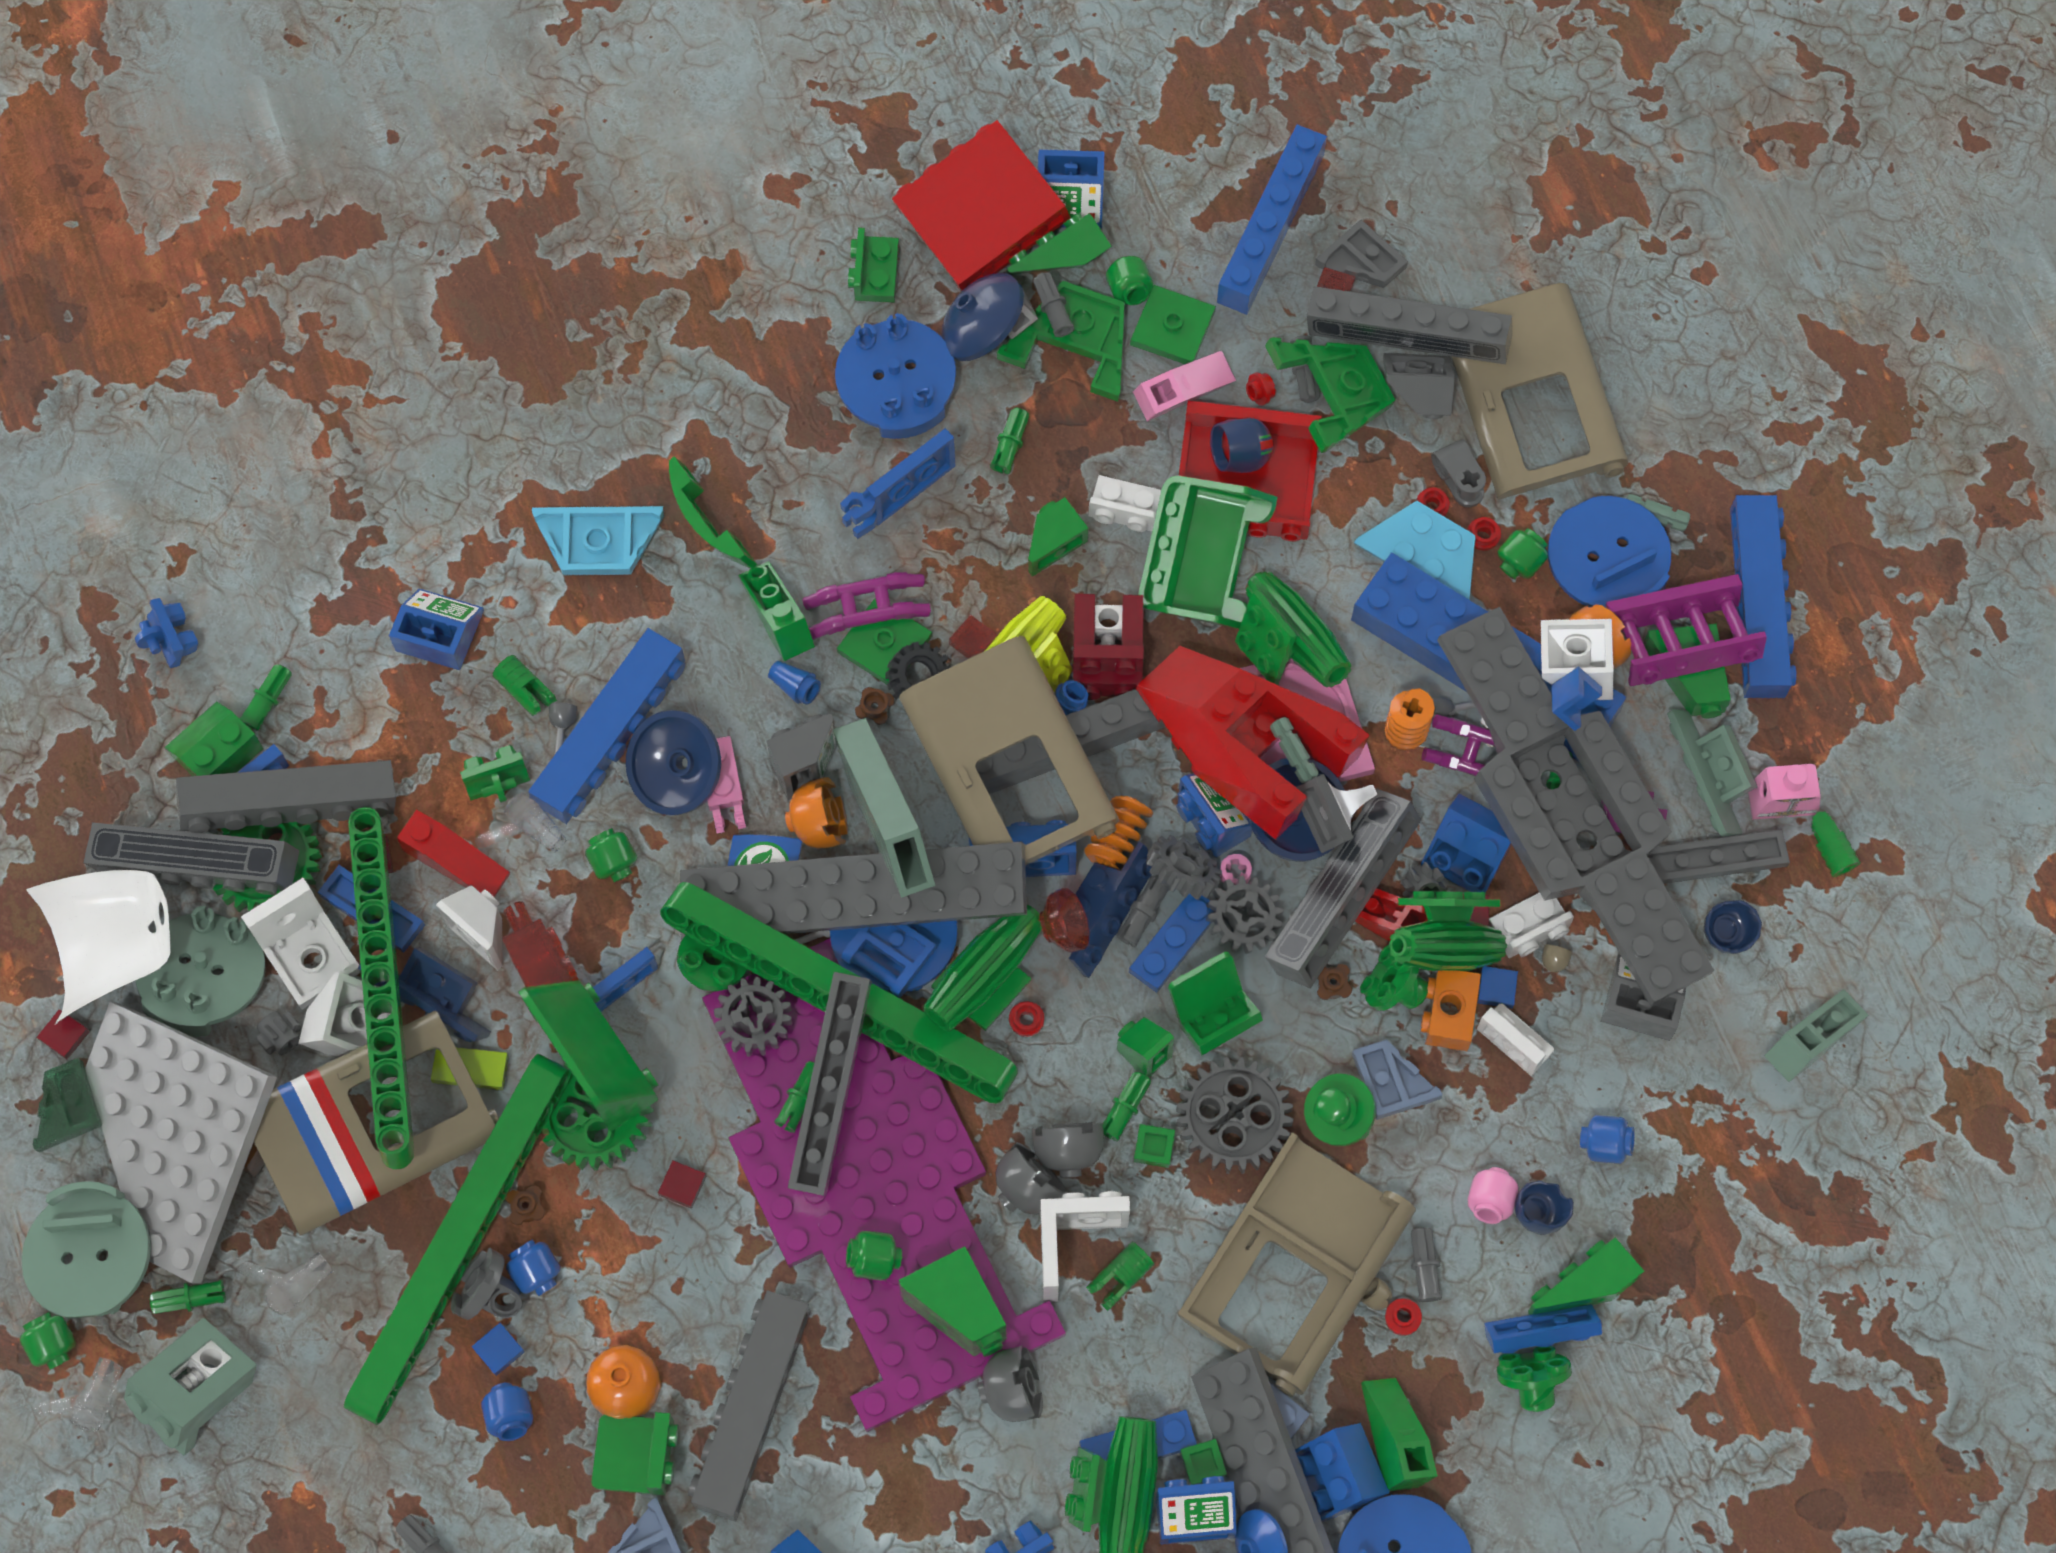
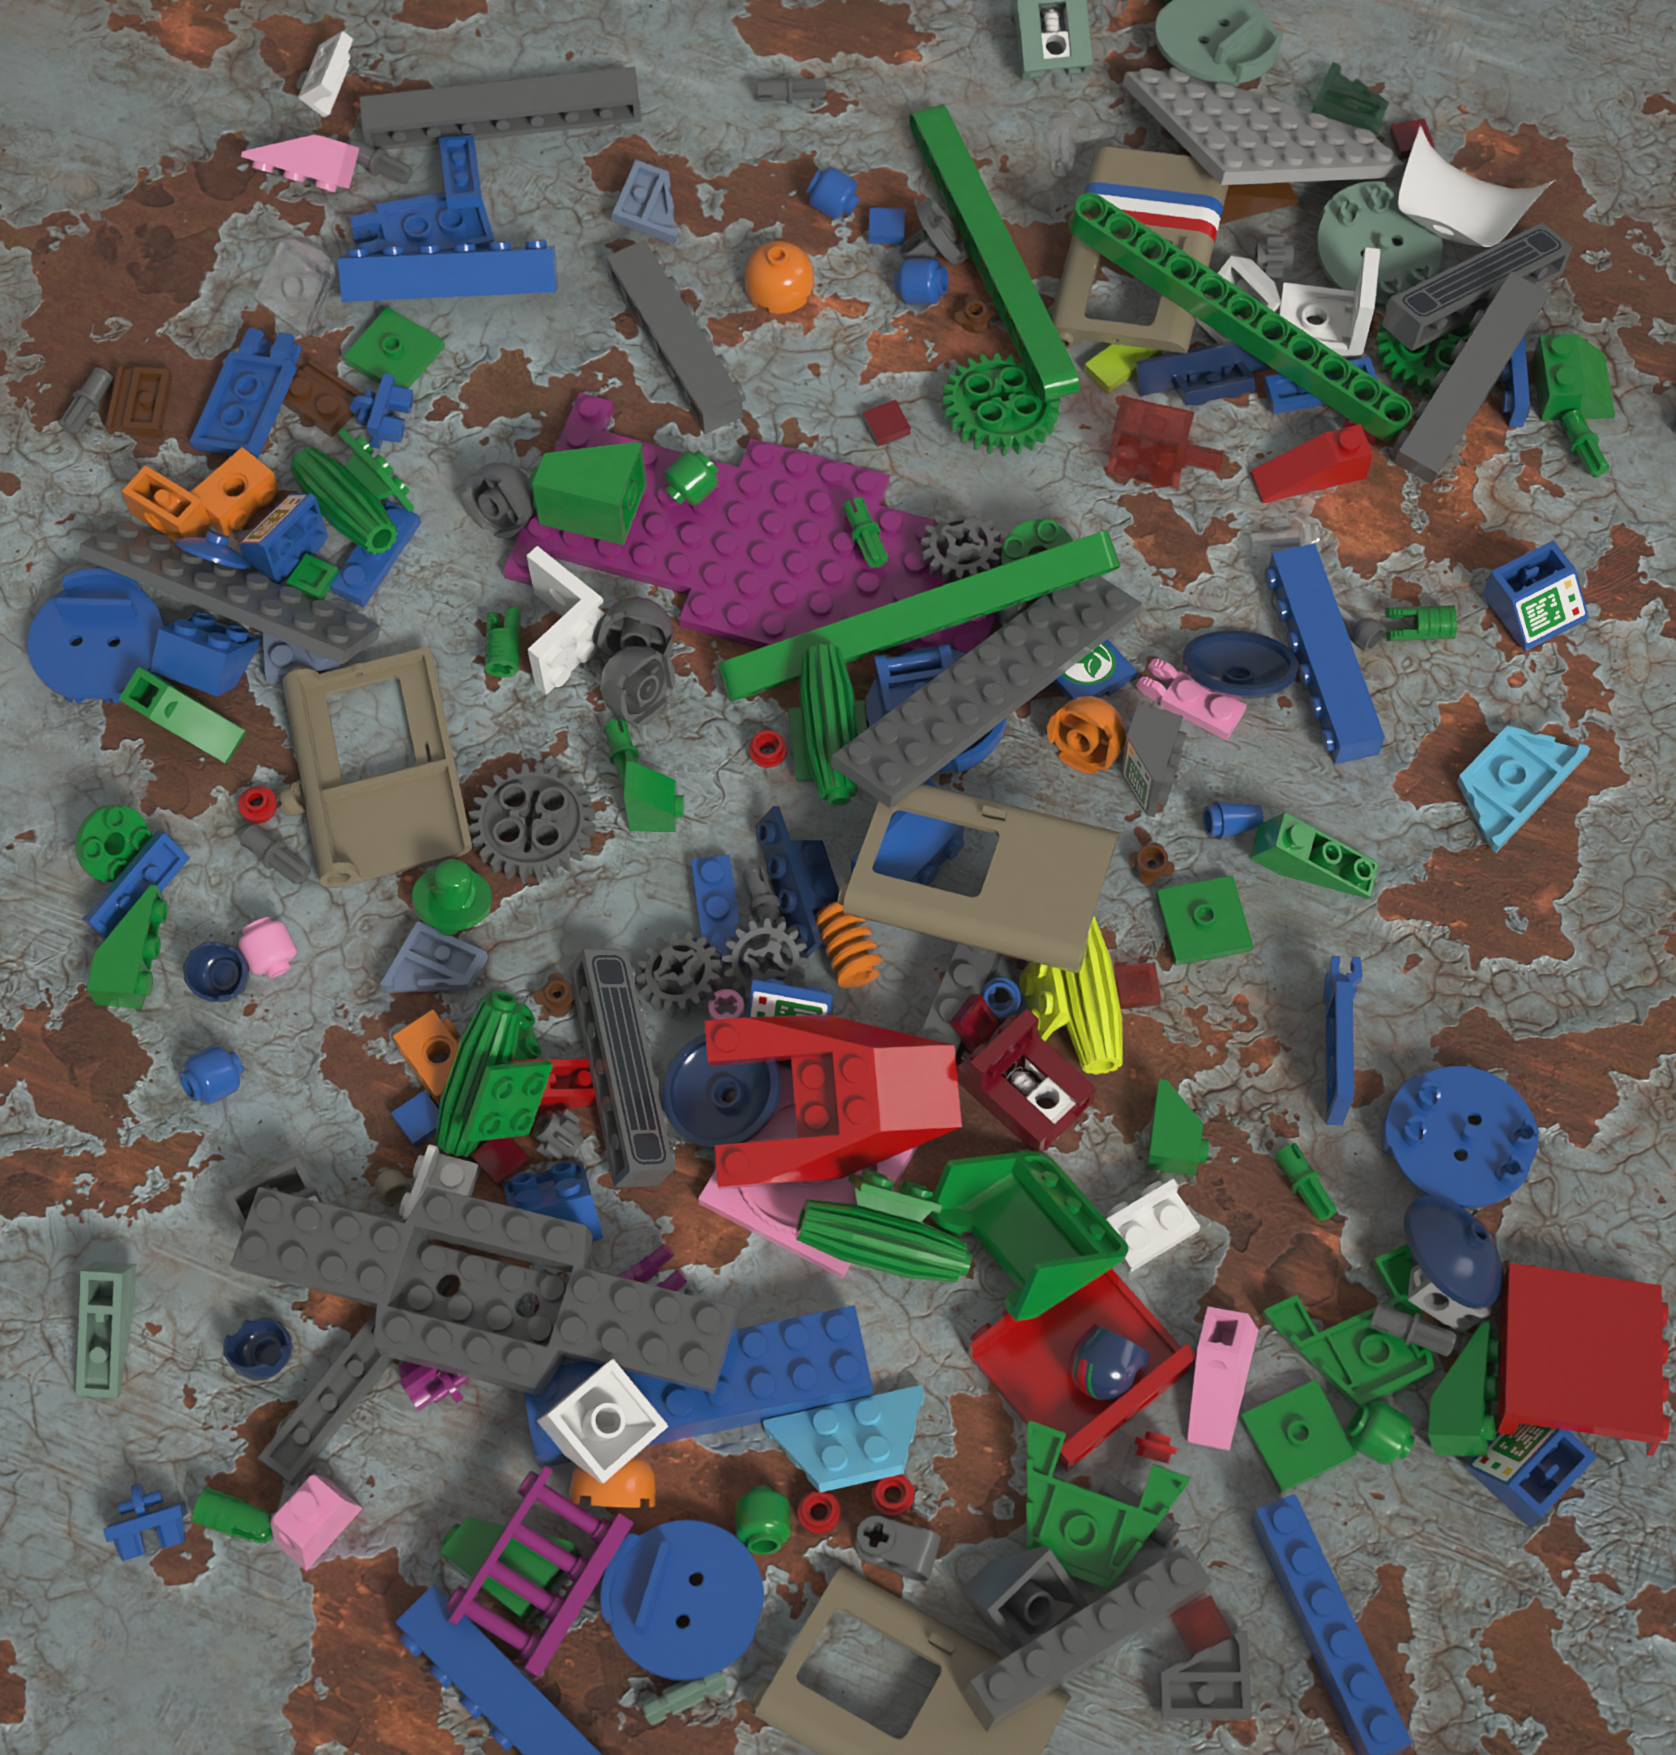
camera: 135 degrees right, 5 degrees down
green axle [149,1280,226,1314] -> none
white slope [436,885,503,971] -> none
green hips [460,745,530,803] -> none
green windscreen [518,980,659,1131] -> none
green head [585,828,638,883] -> none
green bracket [591,1412,679,1496] -> none
blue tile [593,947,658,1012] -> none
green slope [669,456,757,568] -> none
dark grey brick [788,972,872,1196] -> none
magenta piece [802,572,931,640] -> none
sand green brick [832,718,936,898] -> none
green bracket [848,227,899,303] -> none
black tyre [885,642,951,704] -> none
clear red piece [1039,888,1090,953] -> none
green plate [1134,1124,1175,1168] -> none
green bracket [1168,952,1263,1055] -> none
sand green axle [1270,717,1318,783] -> none
dark grey piece [1296,774,1377,853] -> none
orange piece [1384,688,1435,750] -> none
white bracket [1477,1004,1554,1076] -> none
blue panel [1552,666,1602,731] -> none
sand green bracket [1667,709,1757,837] -> none
none -> blue hips [103,1483,188,1561]
none -> dark red tile [950,994,1000,1052]

